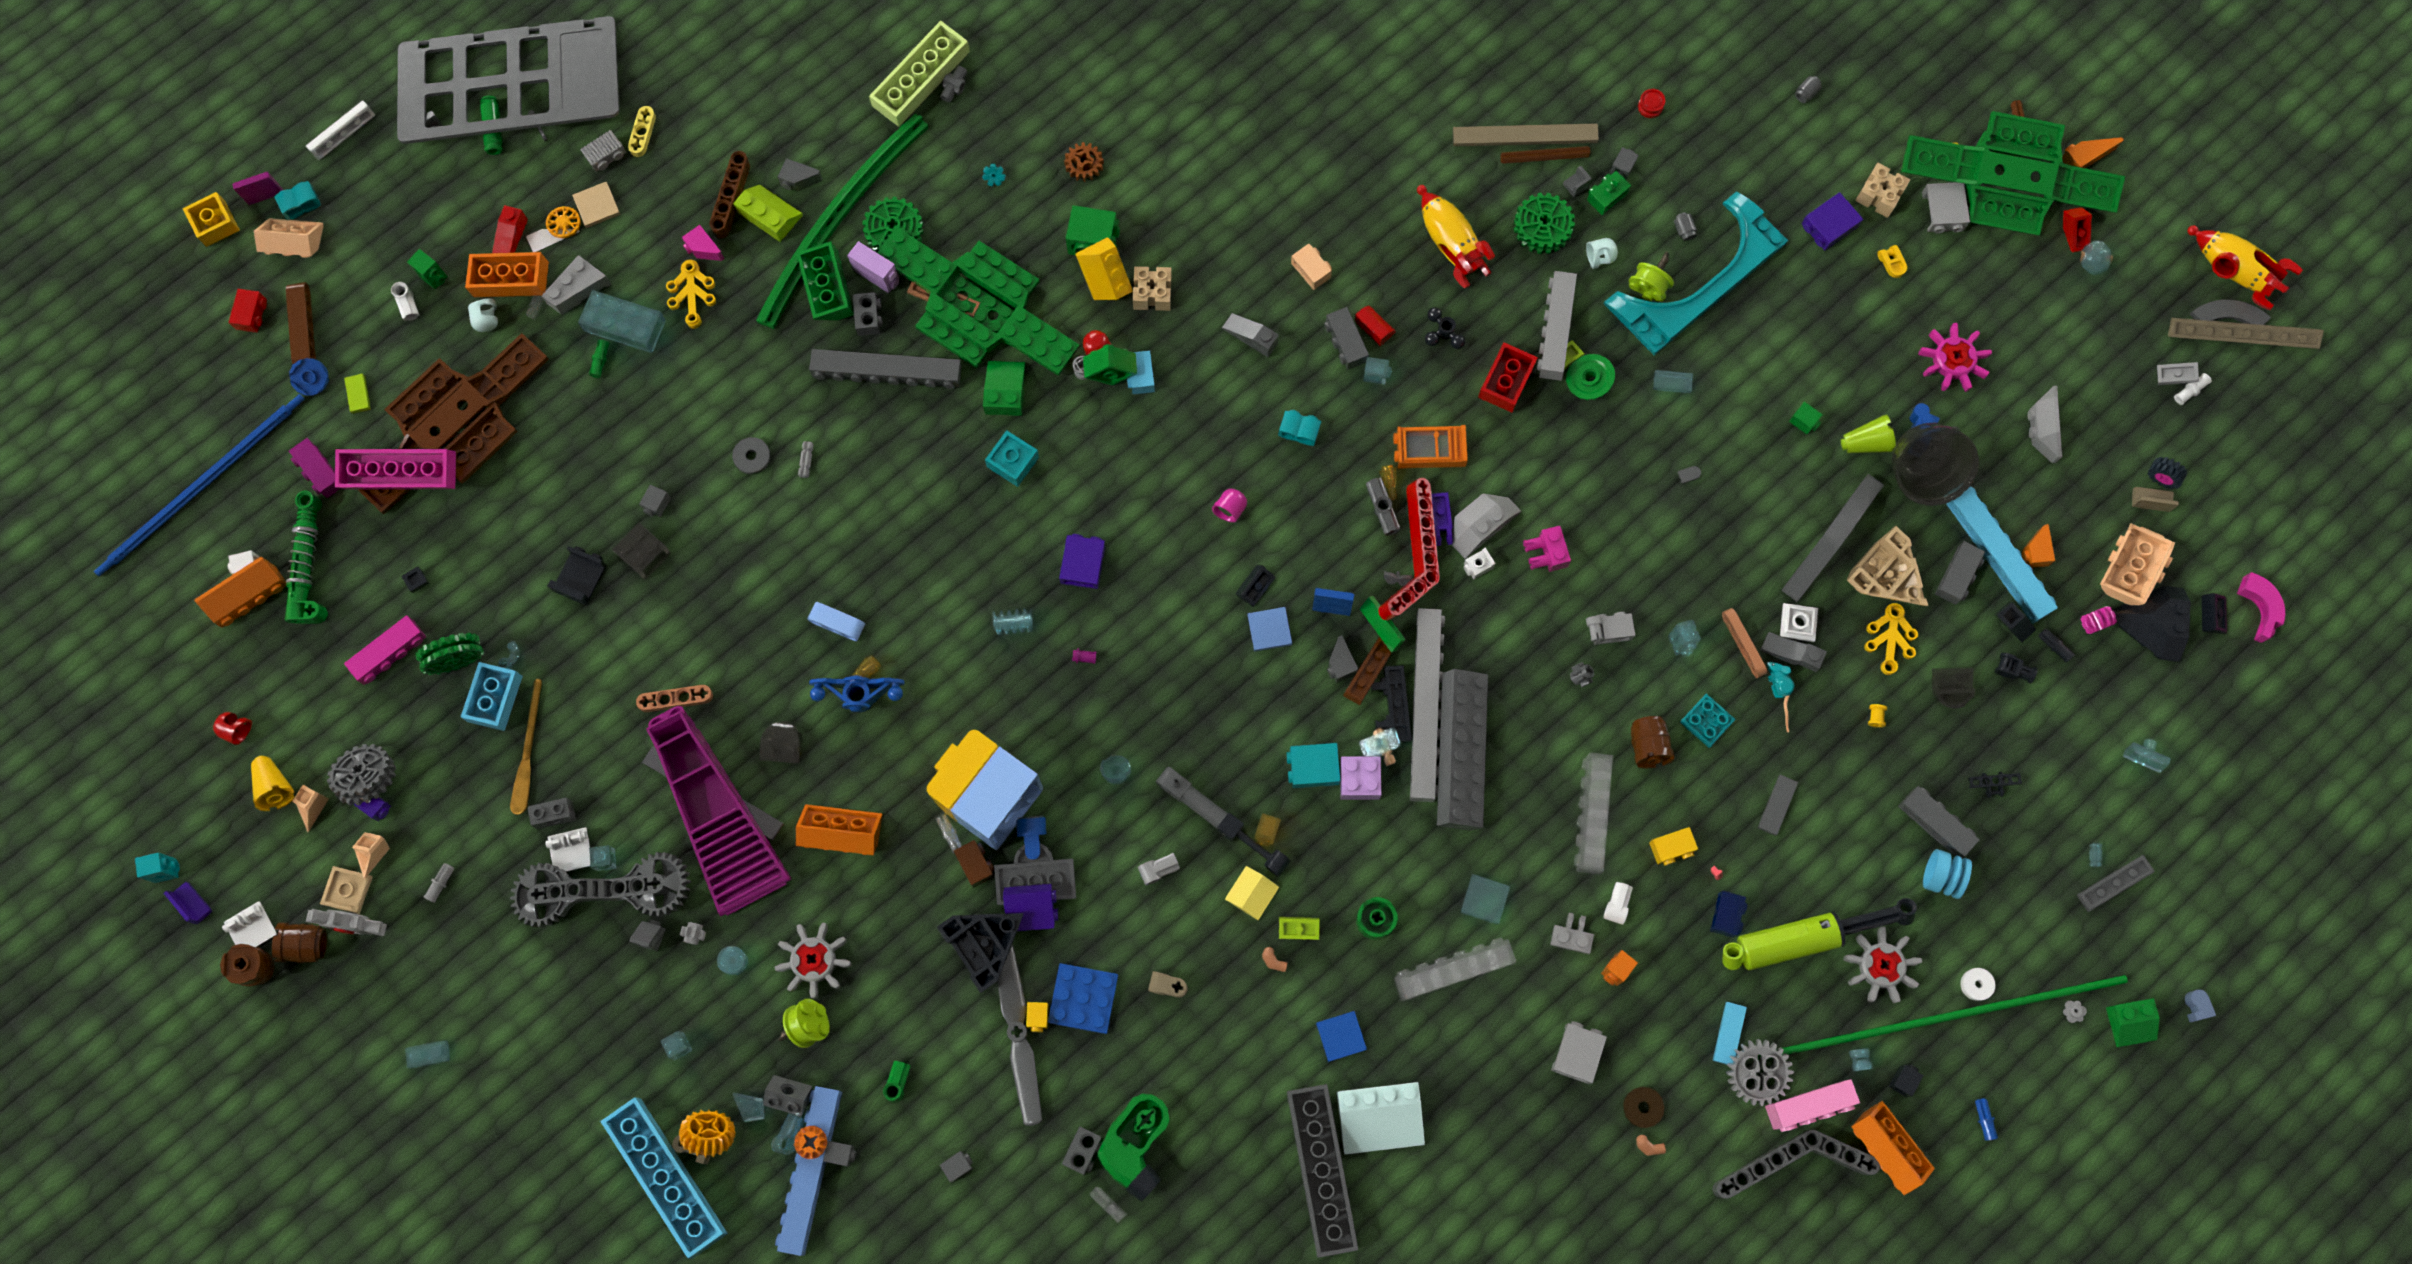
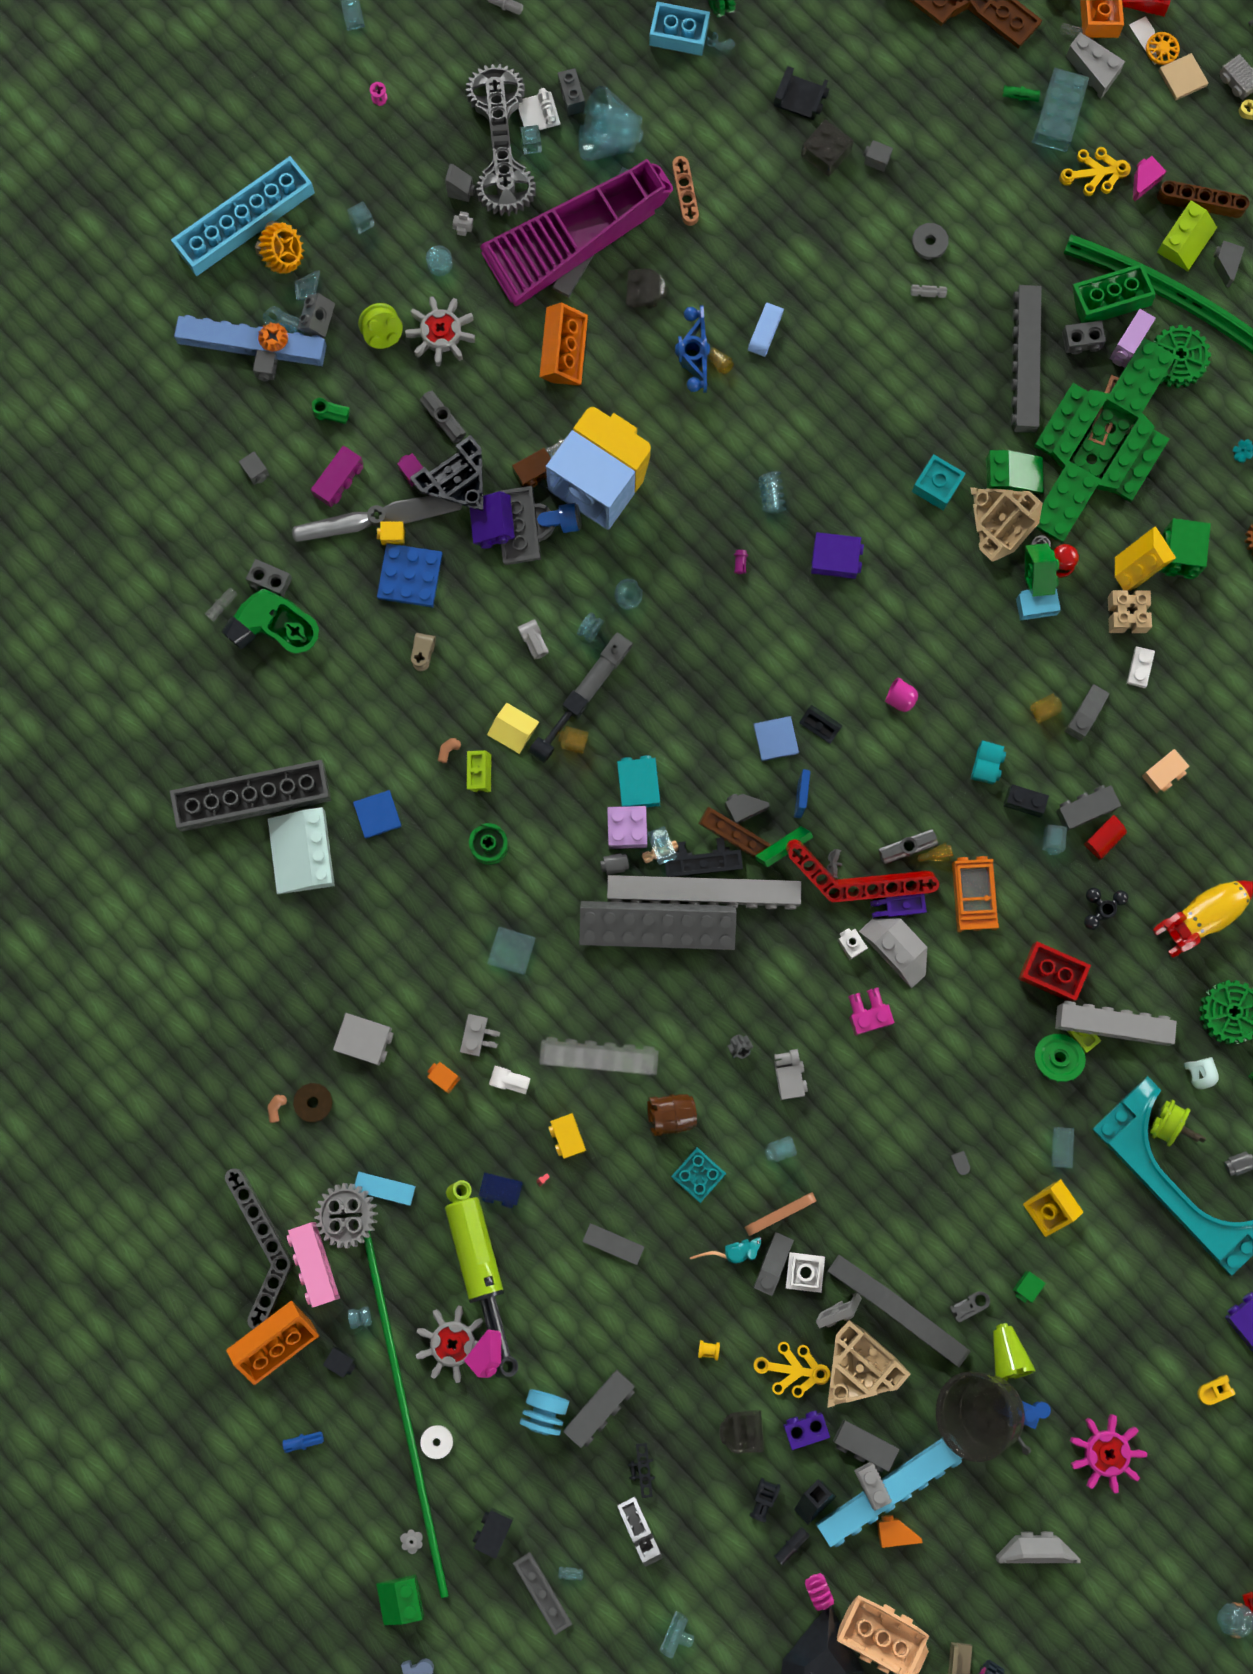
camera: 85 degrees right, 5 degrees up
pearl gold piece [510,679,542,815] -> none
clear brick [1394,938,1516,1002] -> none
none -> magenta brick [311,445,364,507]
none -> dark pink bush [370,82,388,106]
none -> magenta brick [397,453,423,487]
none -> dark grey piece [420,391,466,444]
none -> dark pink slope [464,1330,501,1378]
none -> black brick [472,1508,514,1559]
none -> clear light blue wheel [577,612,604,642]
none -> clear light blue cone [579,86,643,162]
none -> dark grey brick [600,853,629,875]
none -> slope [617,1497,663,1567]
none -> dark purple brick [783,1410,830,1450]
none -> light grey wing [816,1292,862,1328]
none -> light grey brick [854,1462,892,1511]
none -> dark grey piece [949,1291,990,1322]
none -> tan wedge [970,487,1043,562]
none -> black brick [1003,784,1049,818]
none -> yellow slope [1023,1179,1084,1237]
none -> clear yellow brick [1030,693,1062,724]
none -> white plate [1127,646,1155,688]

